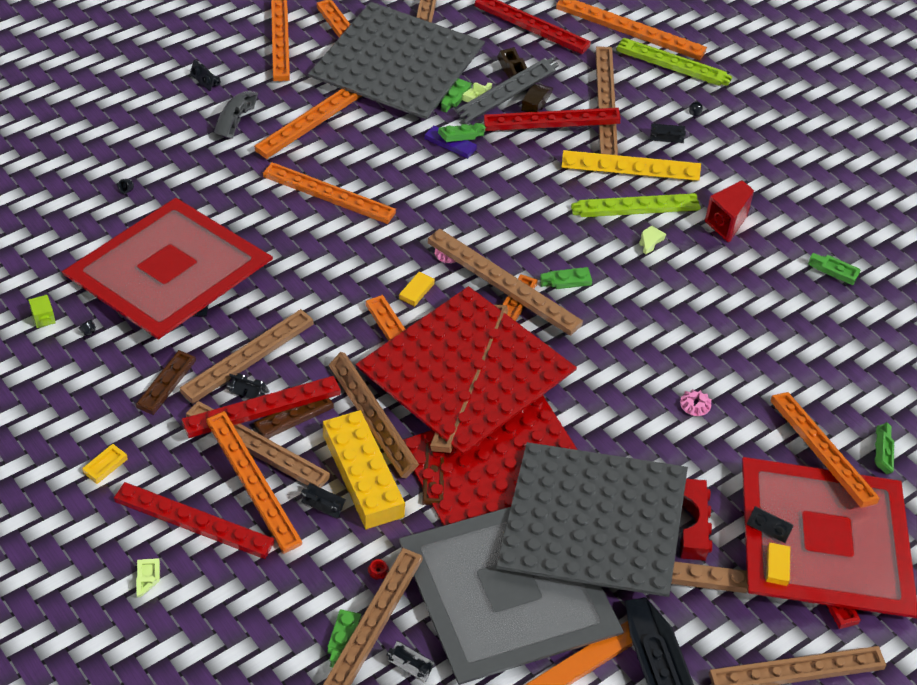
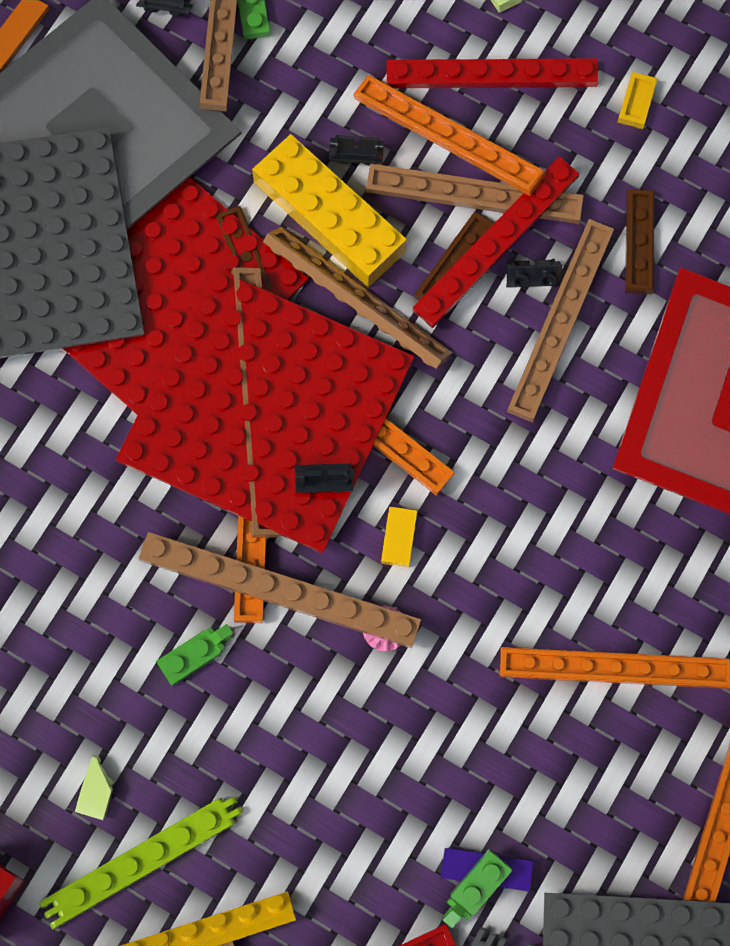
camera: 160 degrees right, 25 degrees up
red plate [368,559,389,580] -> none
none -> black hinge [295,463,353,493]

